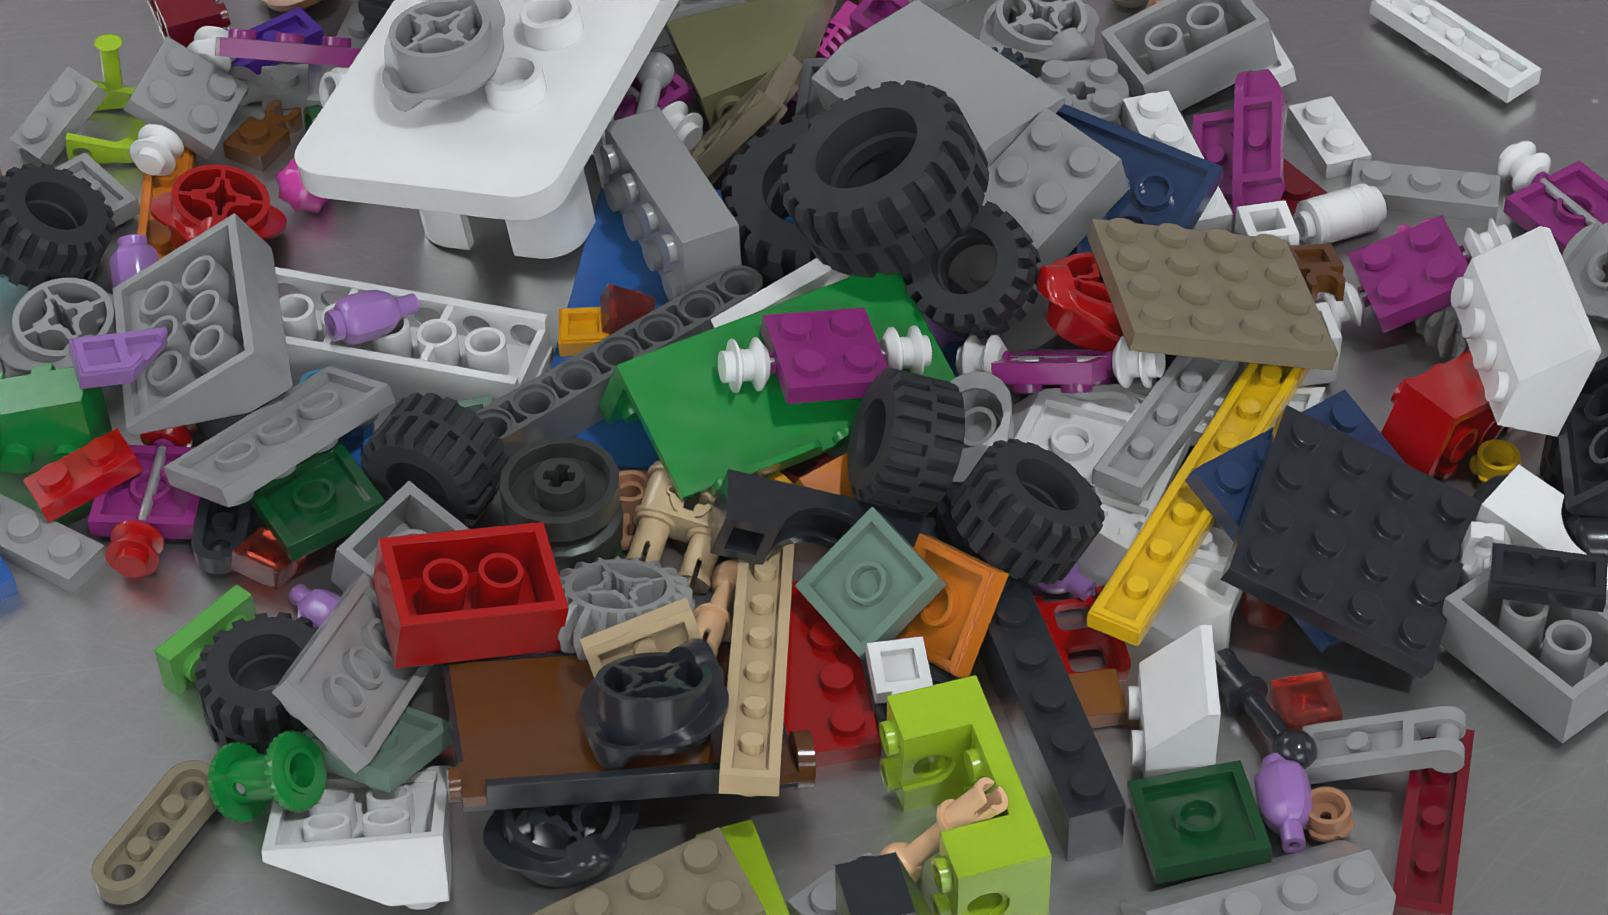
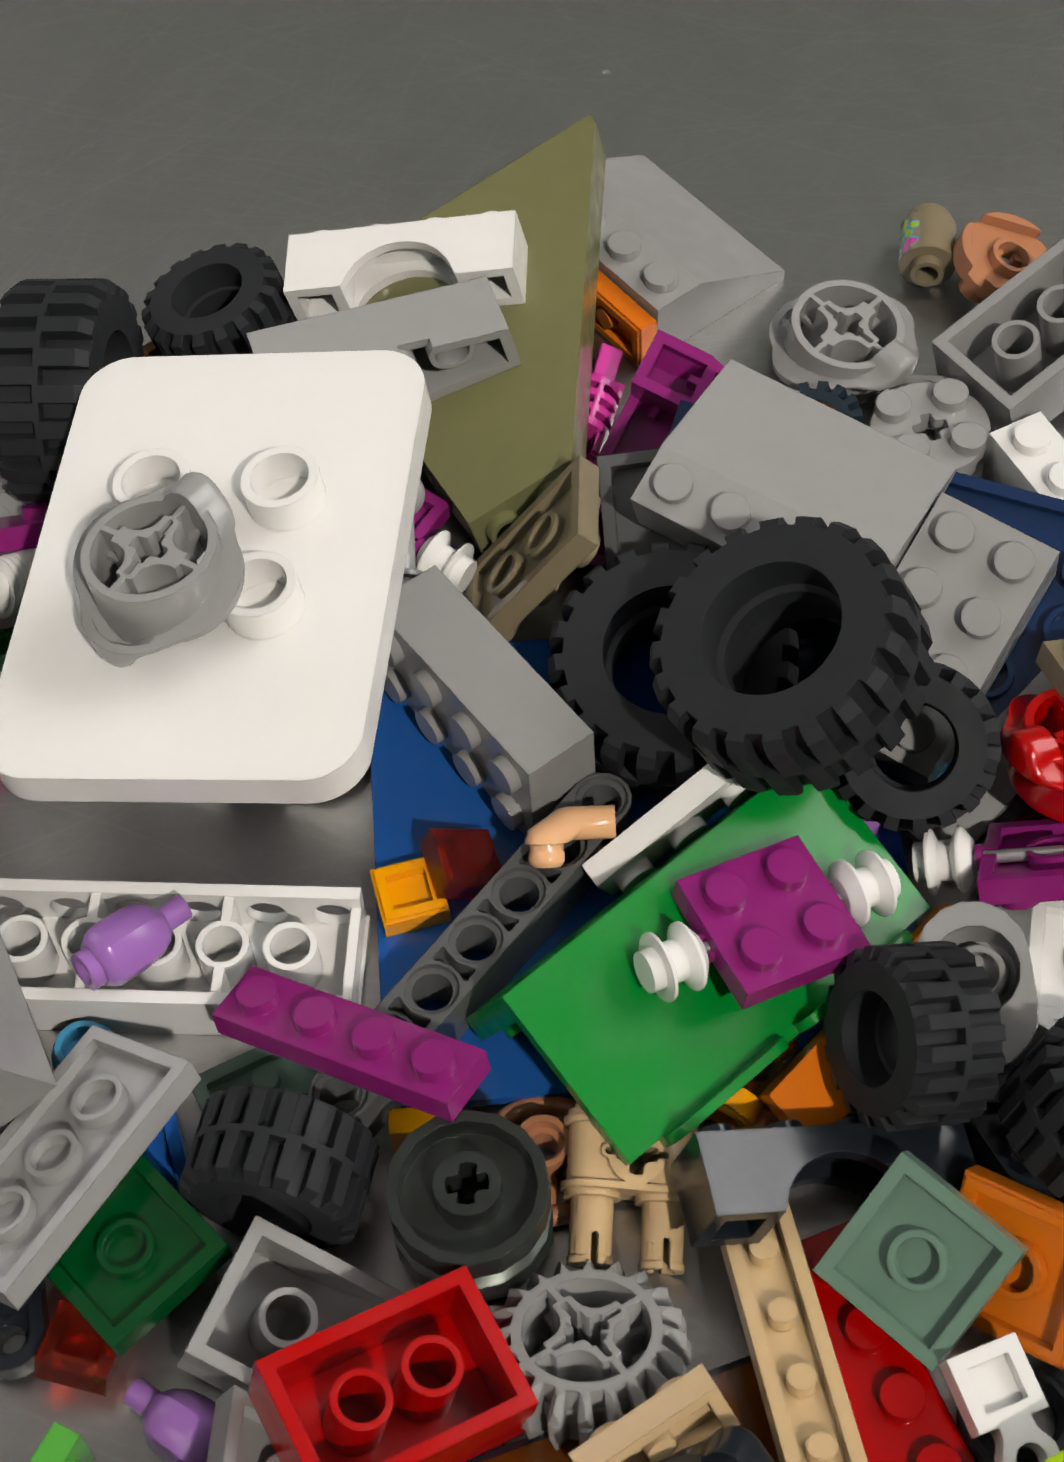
camera: 10 degrees left, 10 degrees up
light nougat pin [693,560,738,657] -> none
none -> magenta plate [211,965,491,1123]
none -> light nougat arm [524,805,616,868]

